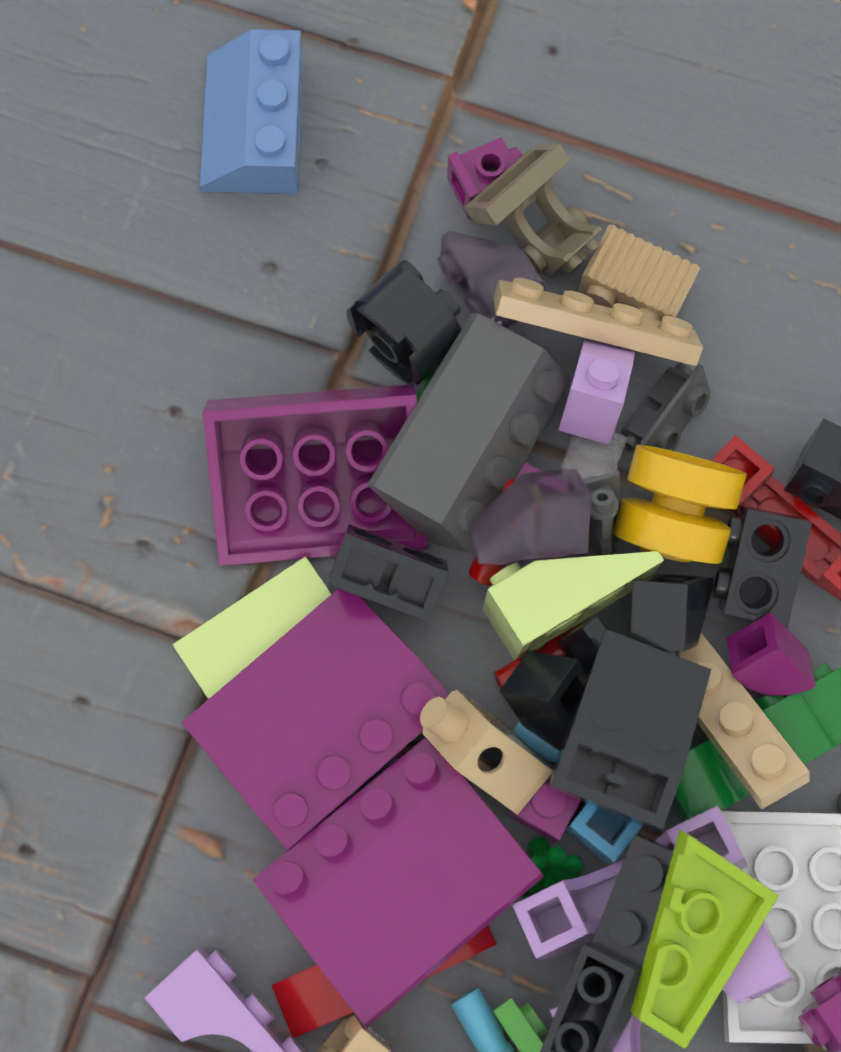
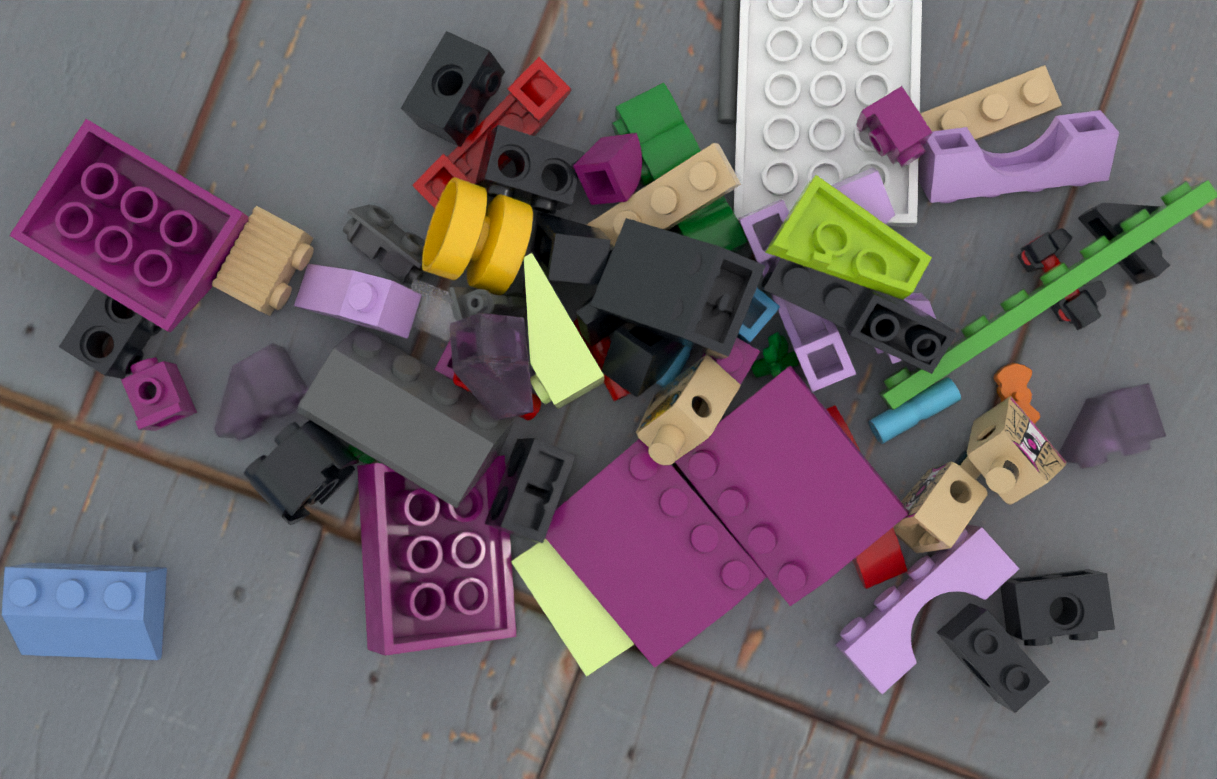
camera: 90 degrees left, 10 degrees up
dark tan tile [464,143,602,279] -> none
tan plate [493,278,703,366] -> none
none -> magenta slope [9,119,249,333]
none -> black brick [59,289,162,379]

